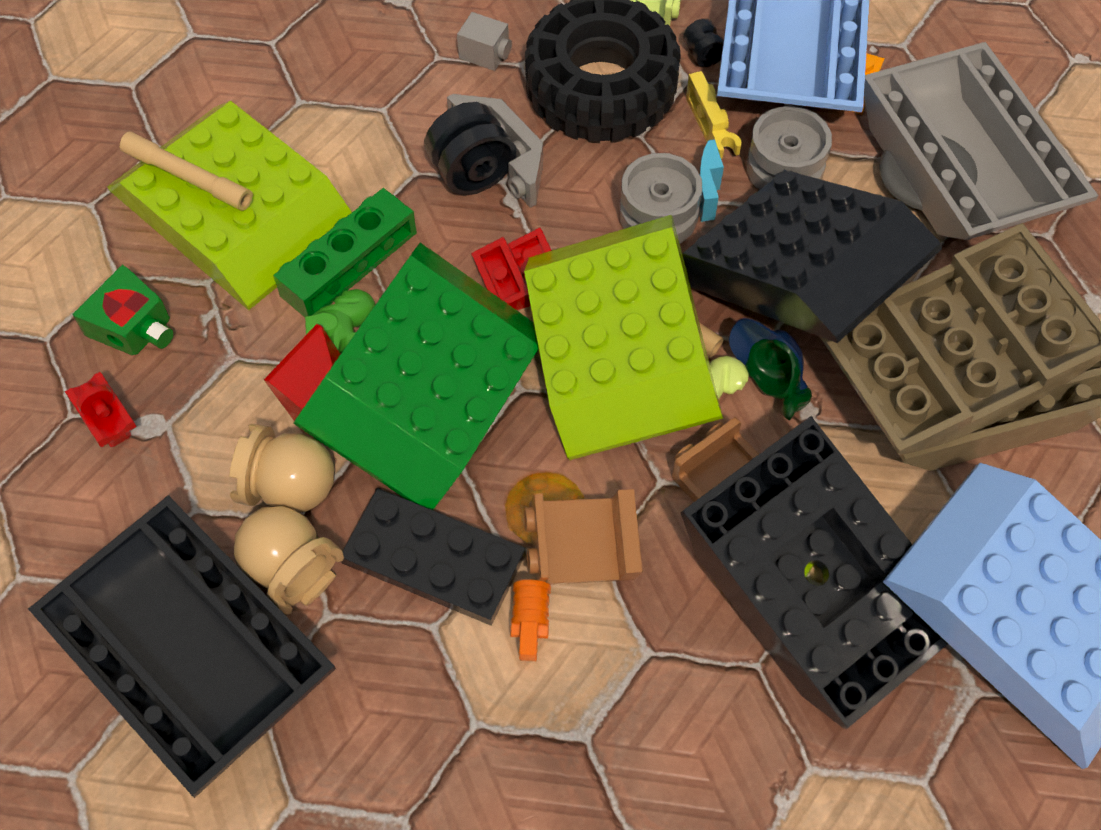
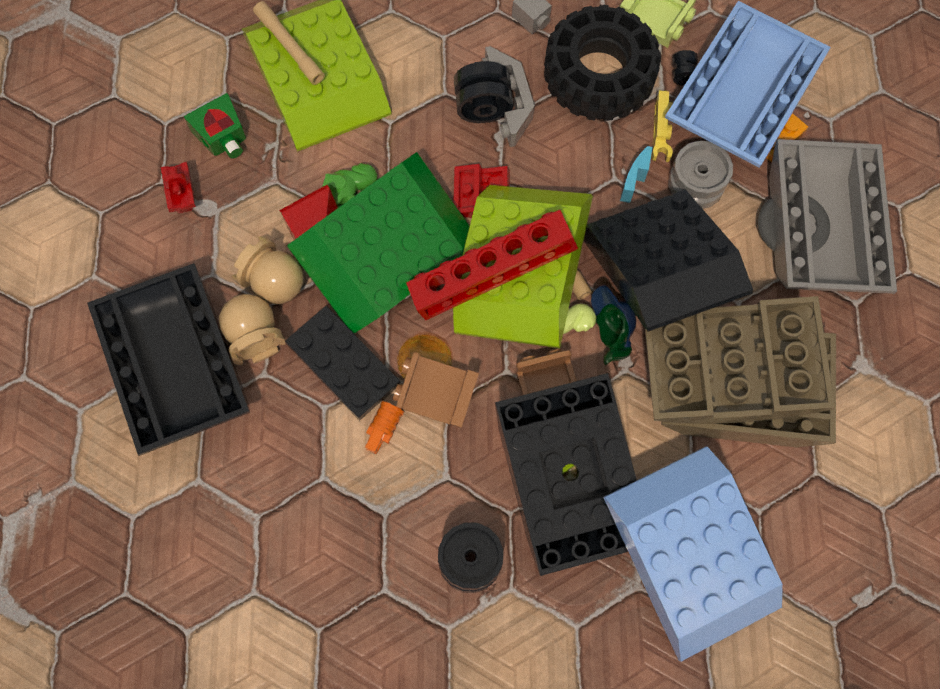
camera: 20 degrees right, 10 degrees up
green brick [273,187,417,317] -> none
light grey wheel [620,153,702,244] -> none
none -> red brick [406,210,578,320]
none -> black wheel [438,522,503,593]

